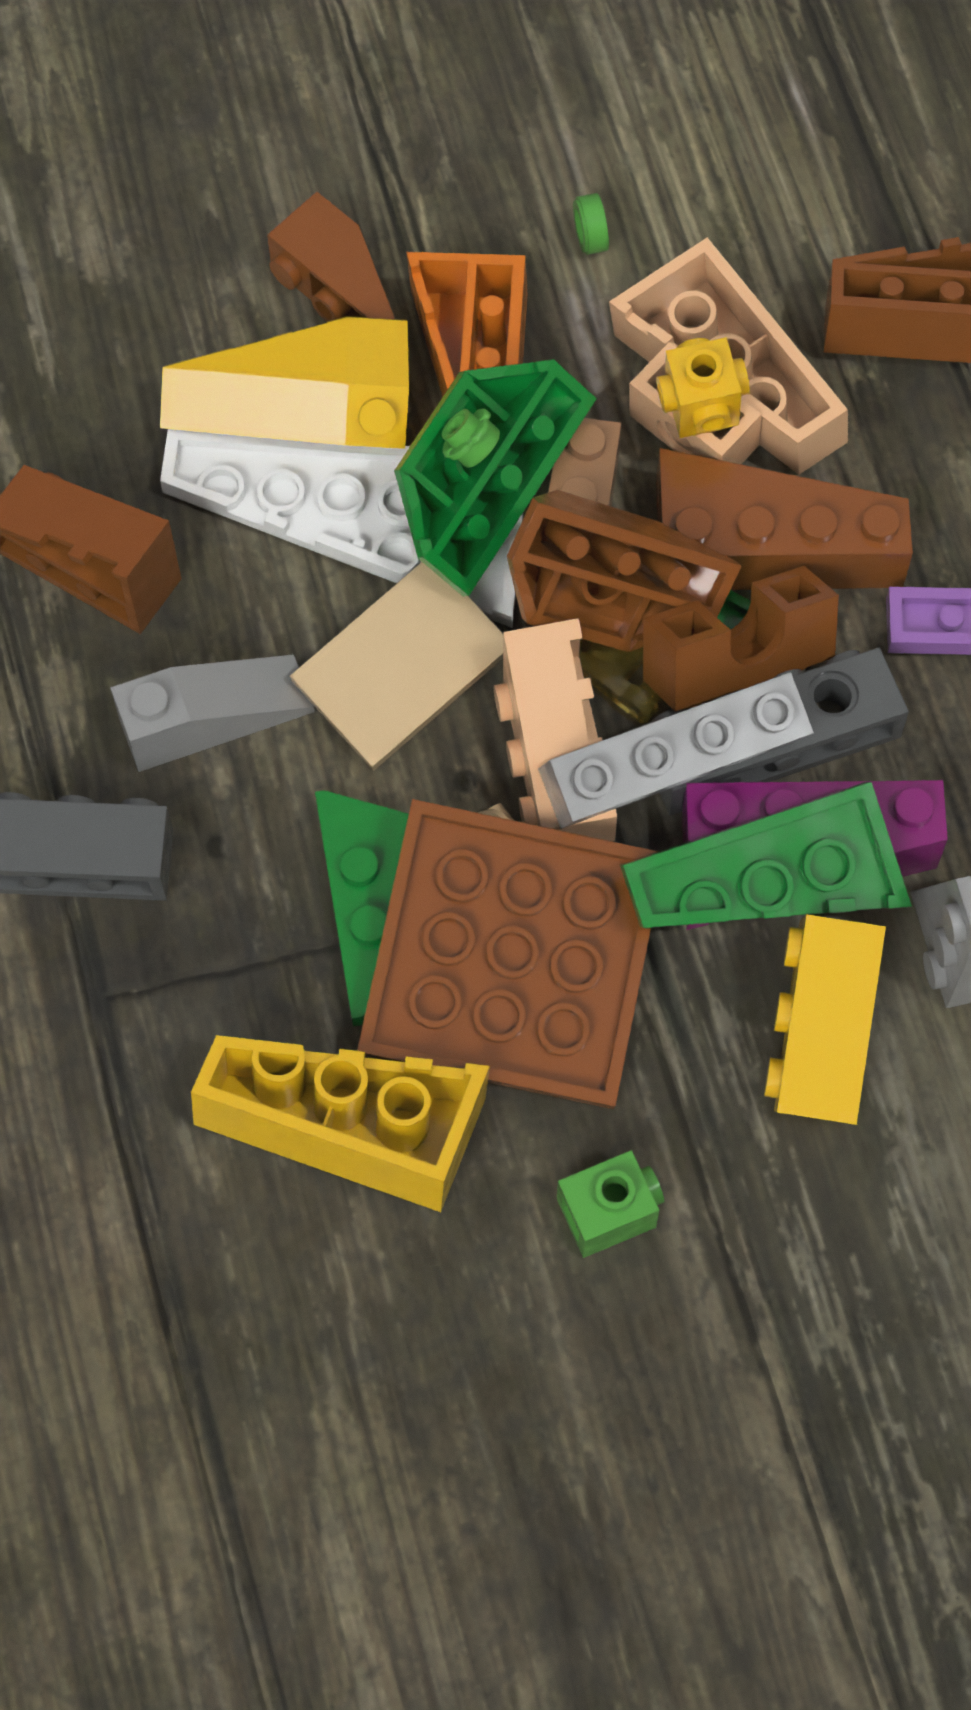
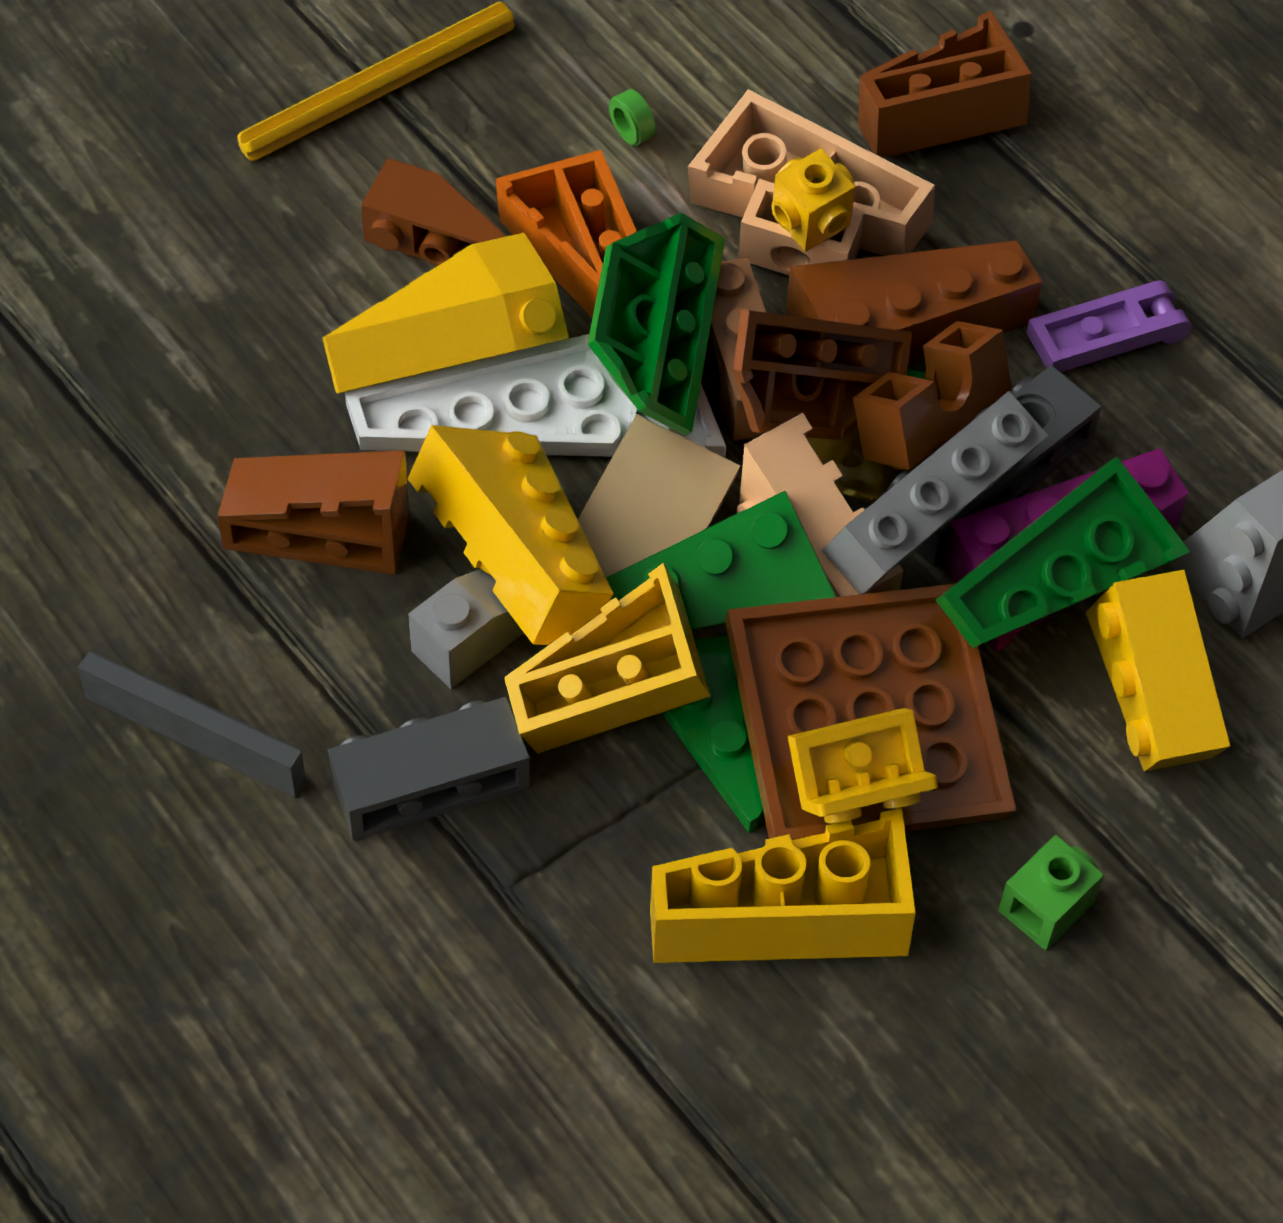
camera: 25 degrees left, 10 degrees down
bright green plate [442,408,500,468] -> none
none -> yellow axle [237,2,515,161]
none -> yellow wedge [408,425,613,645]
none -> yellow wedge [504,563,711,754]
none -> green wing [606,491,837,630]
none -> yellow bracket [787,708,938,823]

